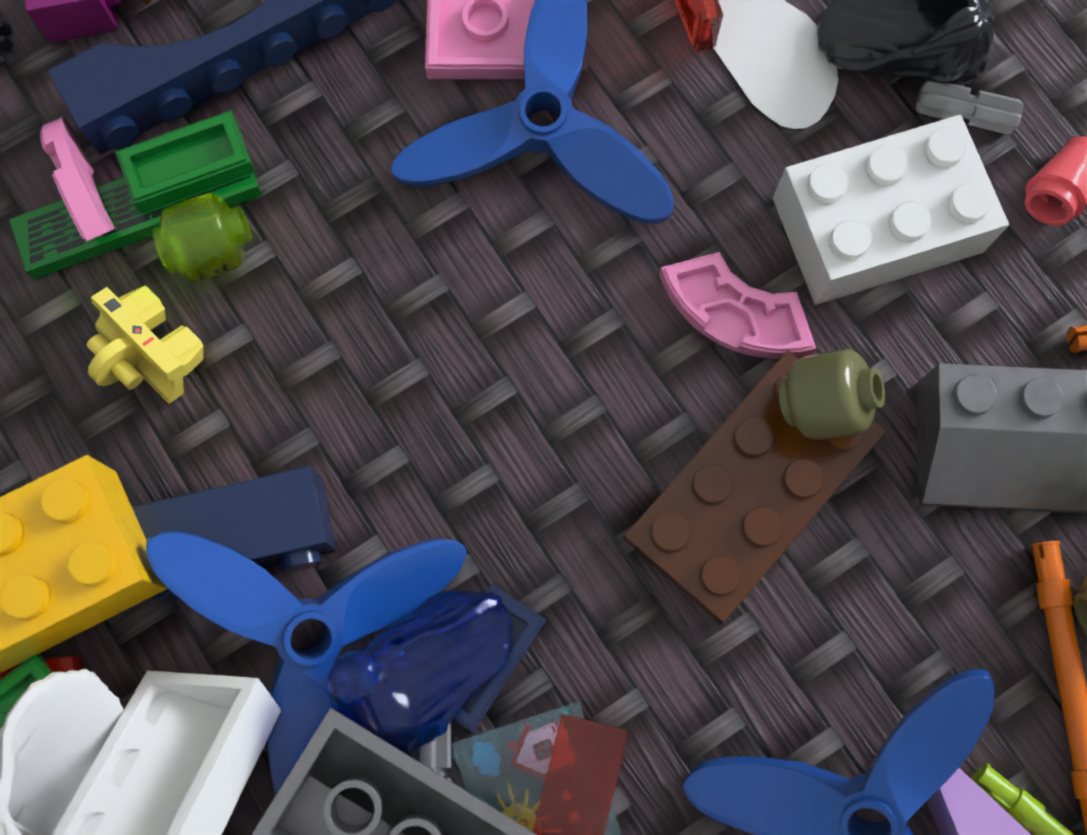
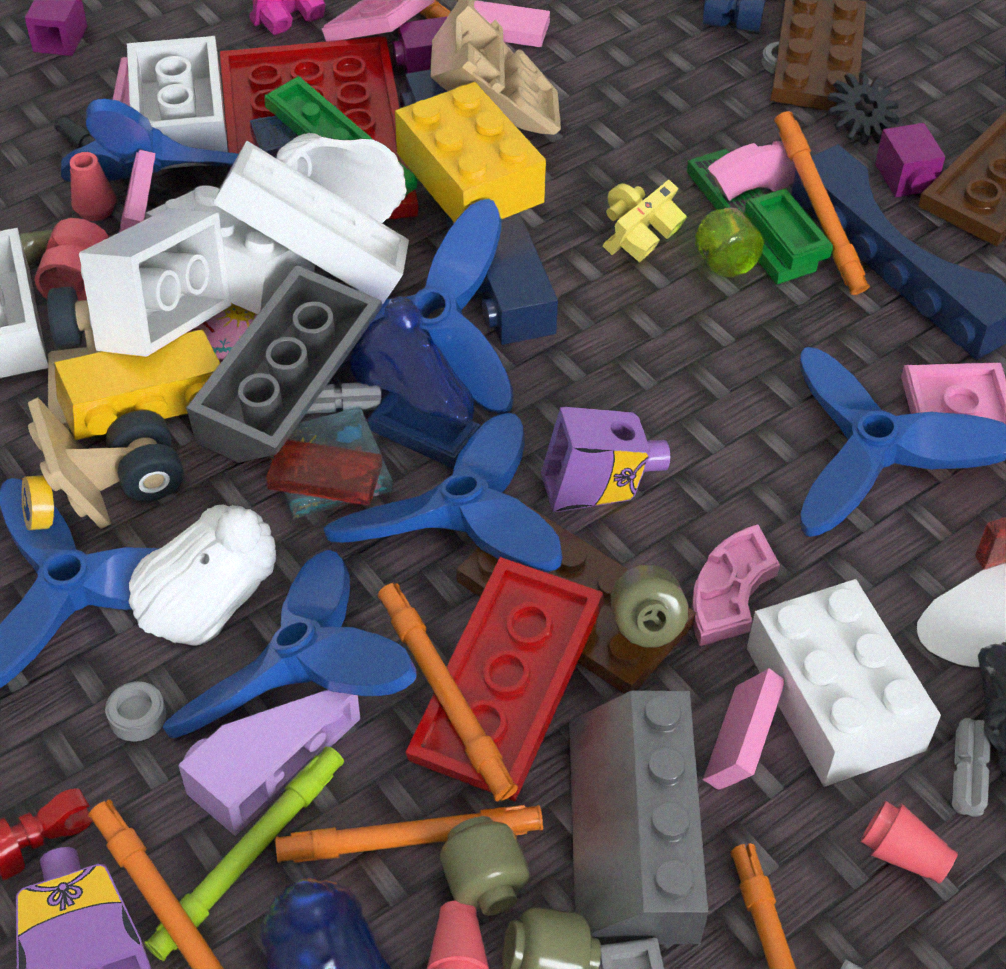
camera: 85 degrees right, 25 degrees down
none -> blue piece [324,413,563,572]
none -> orange piece [378,583,518,801]
none -> red plate [405,557,604,802]
none -> medium lavender torso [541,407,670,512]
none -> bright pink tile [703,668,785,790]
none -> orange piece [774,111,870,295]

